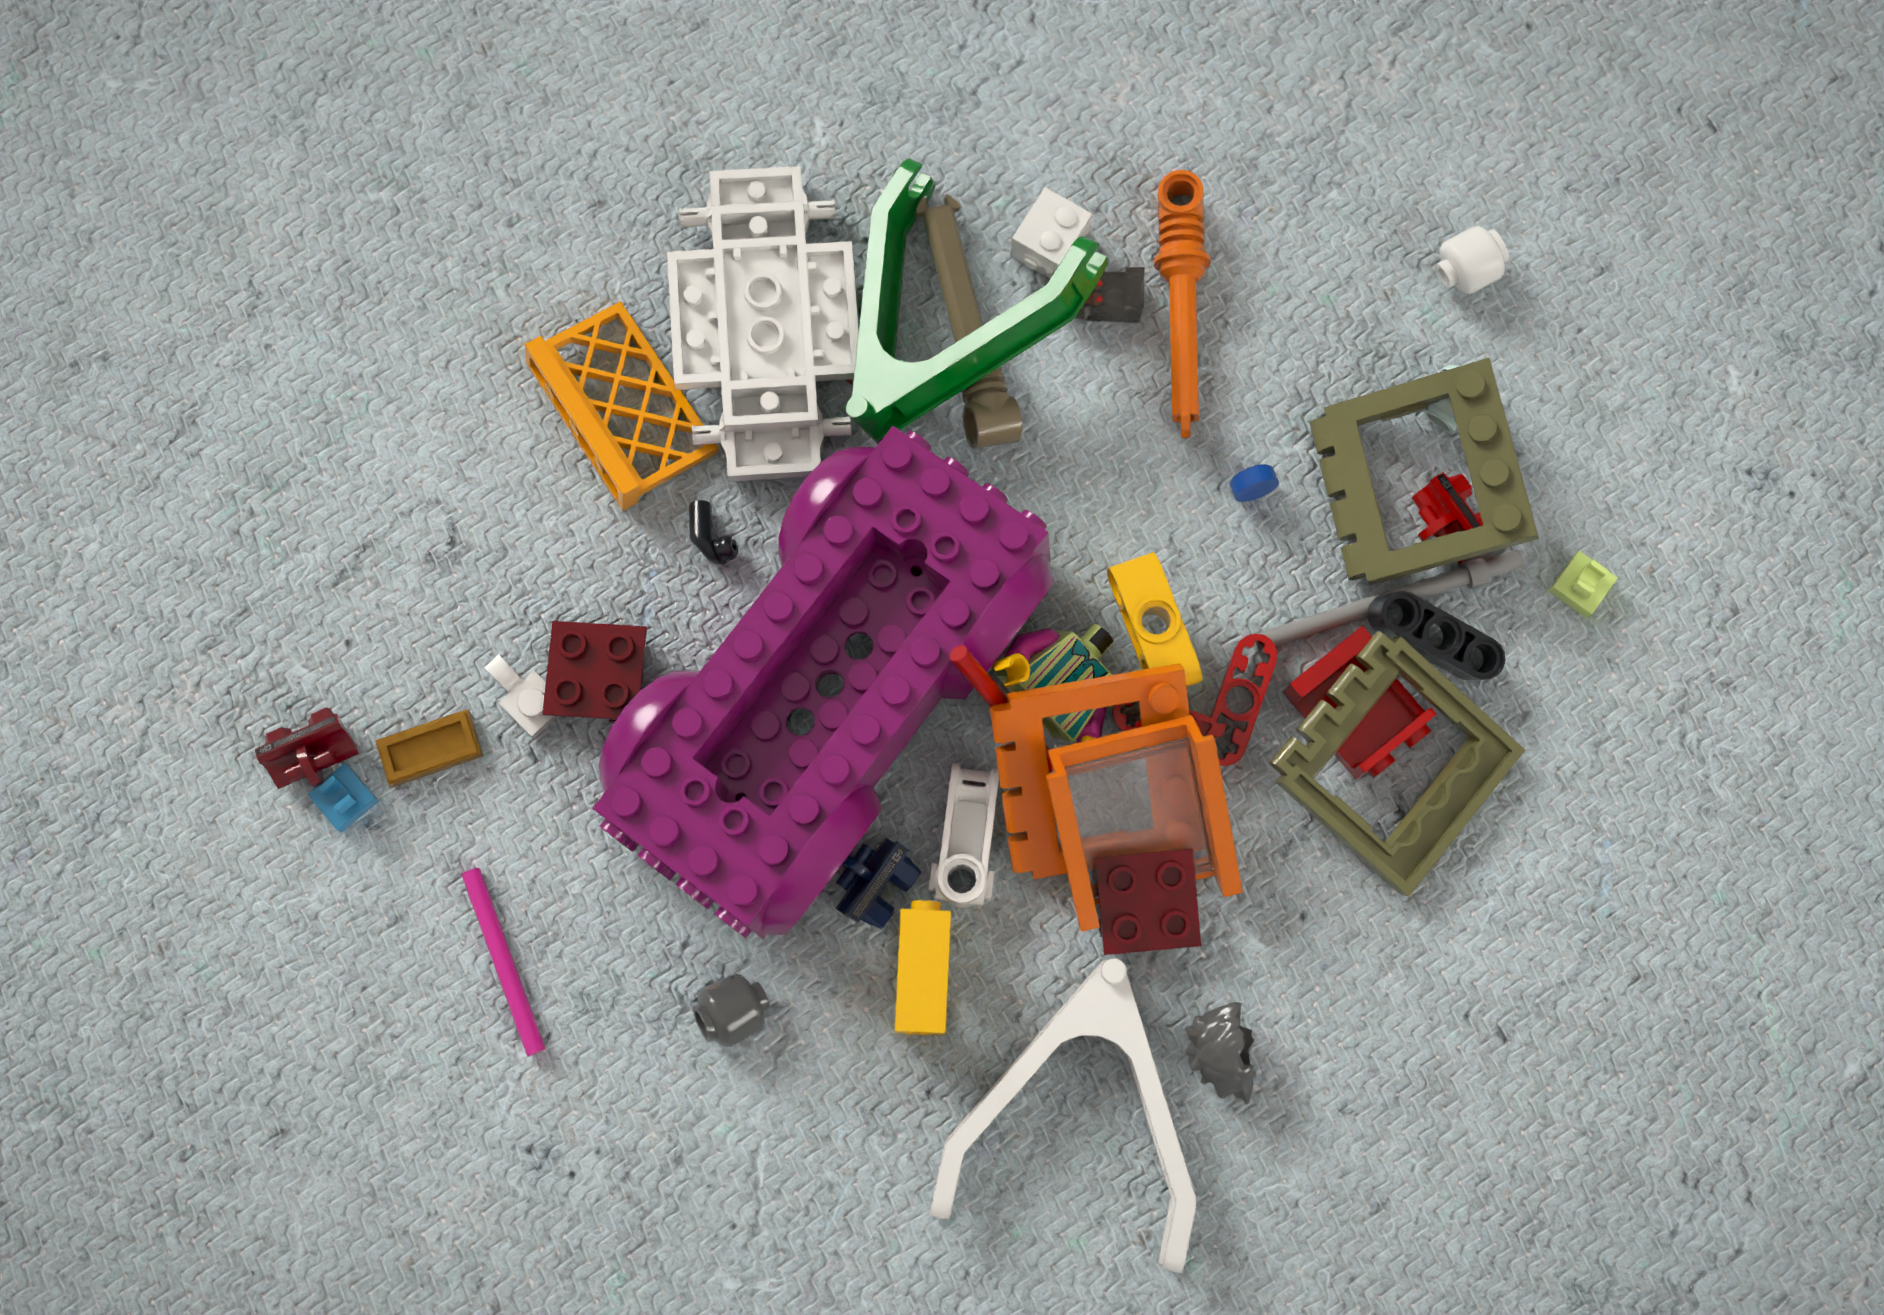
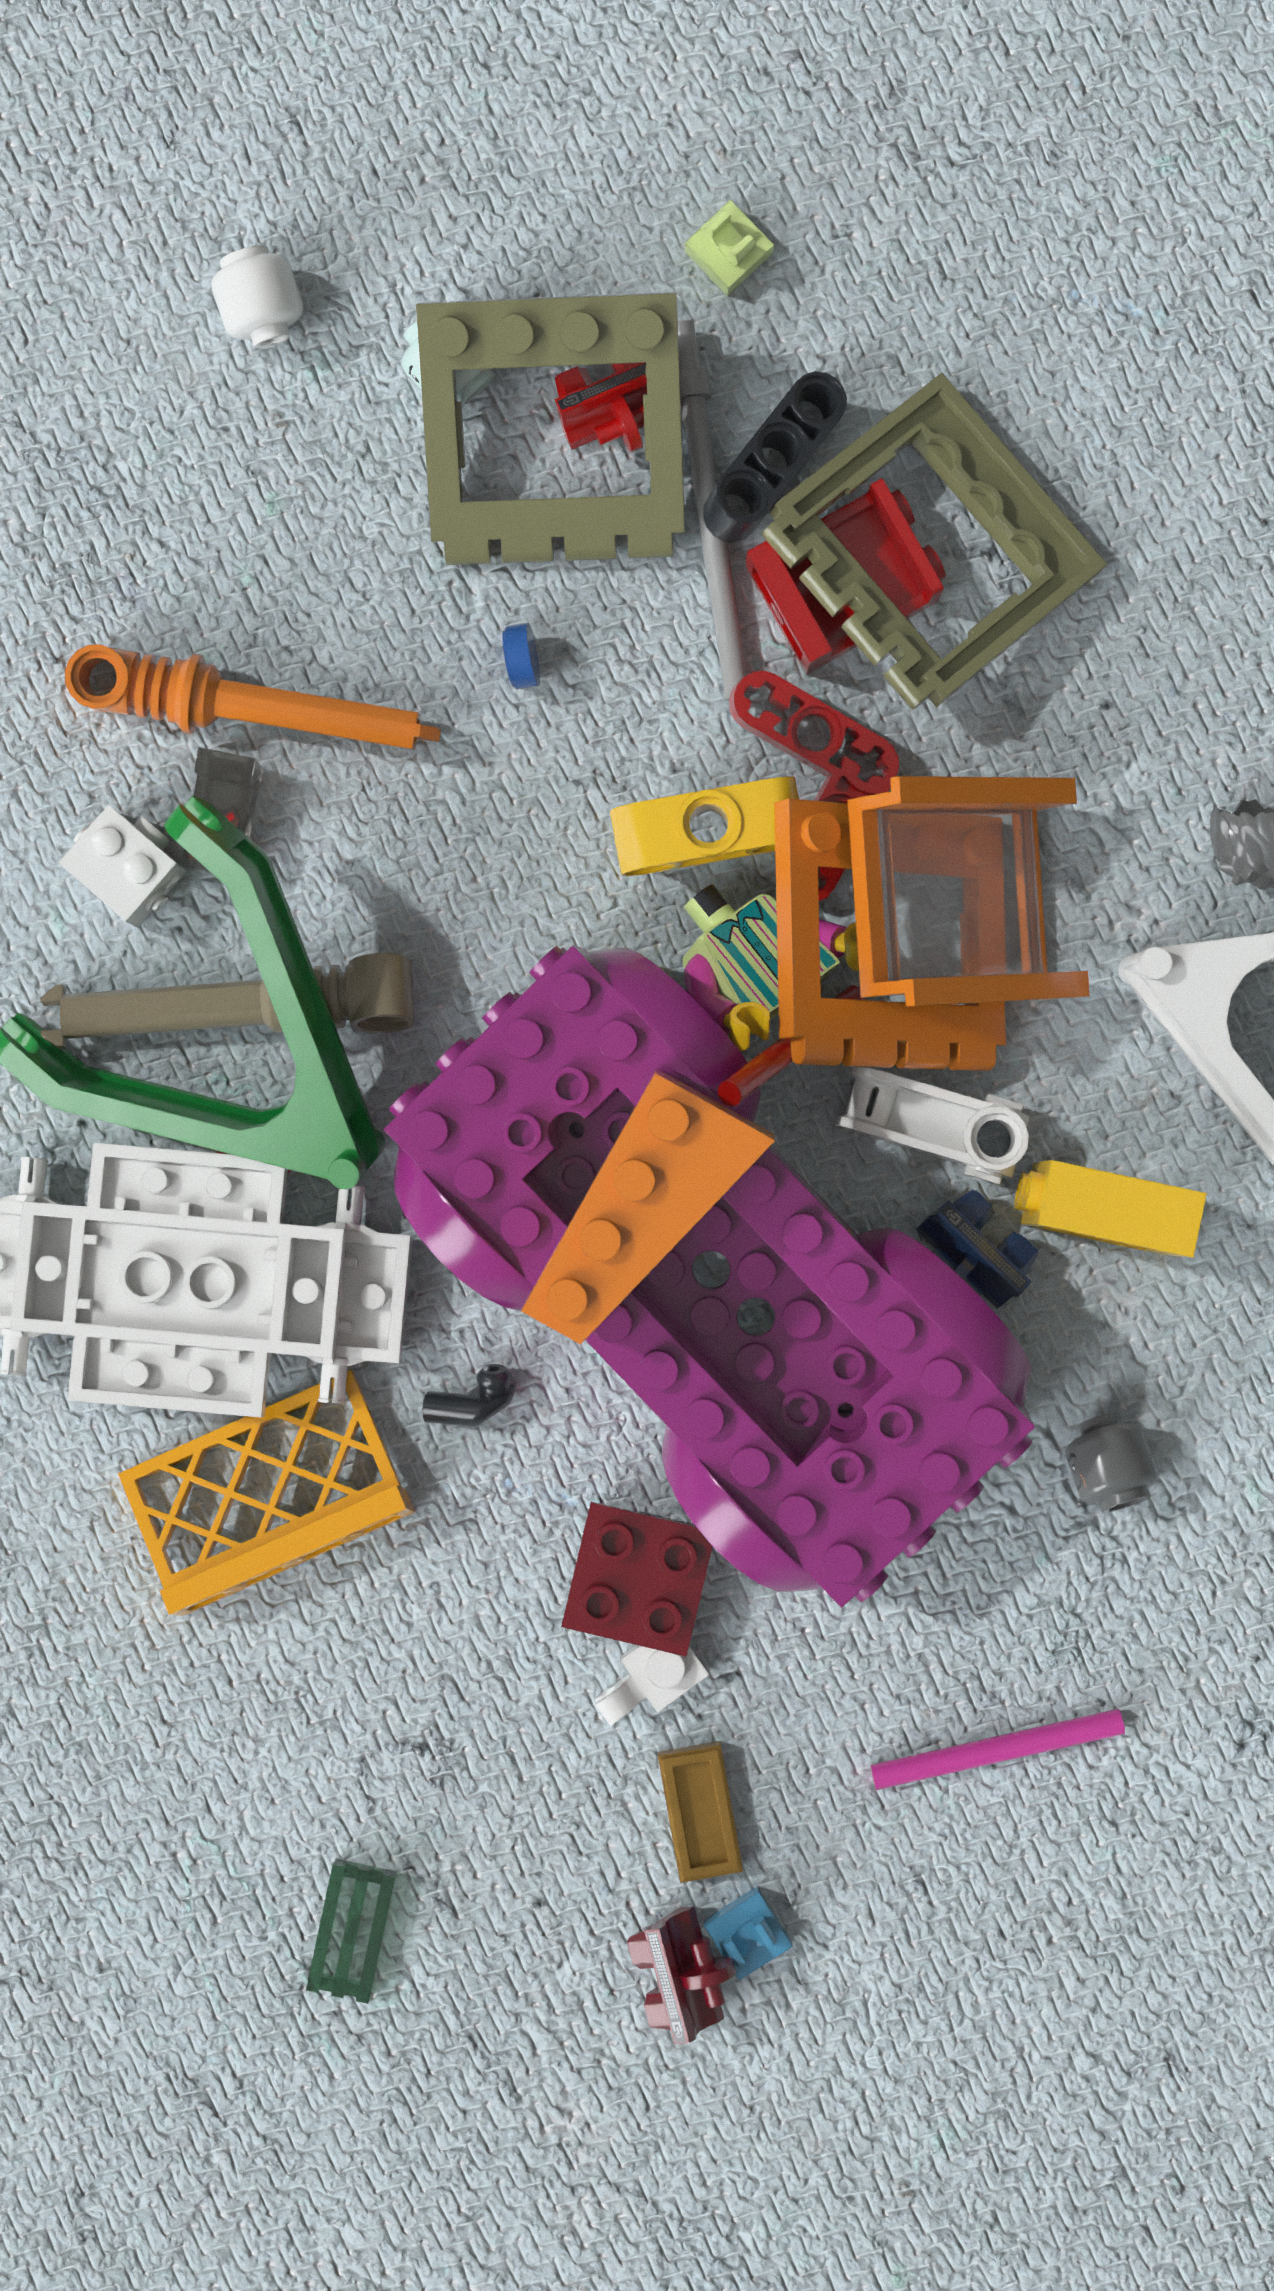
camera: 75 degrees left, 10 degrees up
dark red hinge [1095,848,1201,955] -> none
none -> clear green tile [306,1858,397,2004]
none -> orange wedge [521,1068,775,1345]

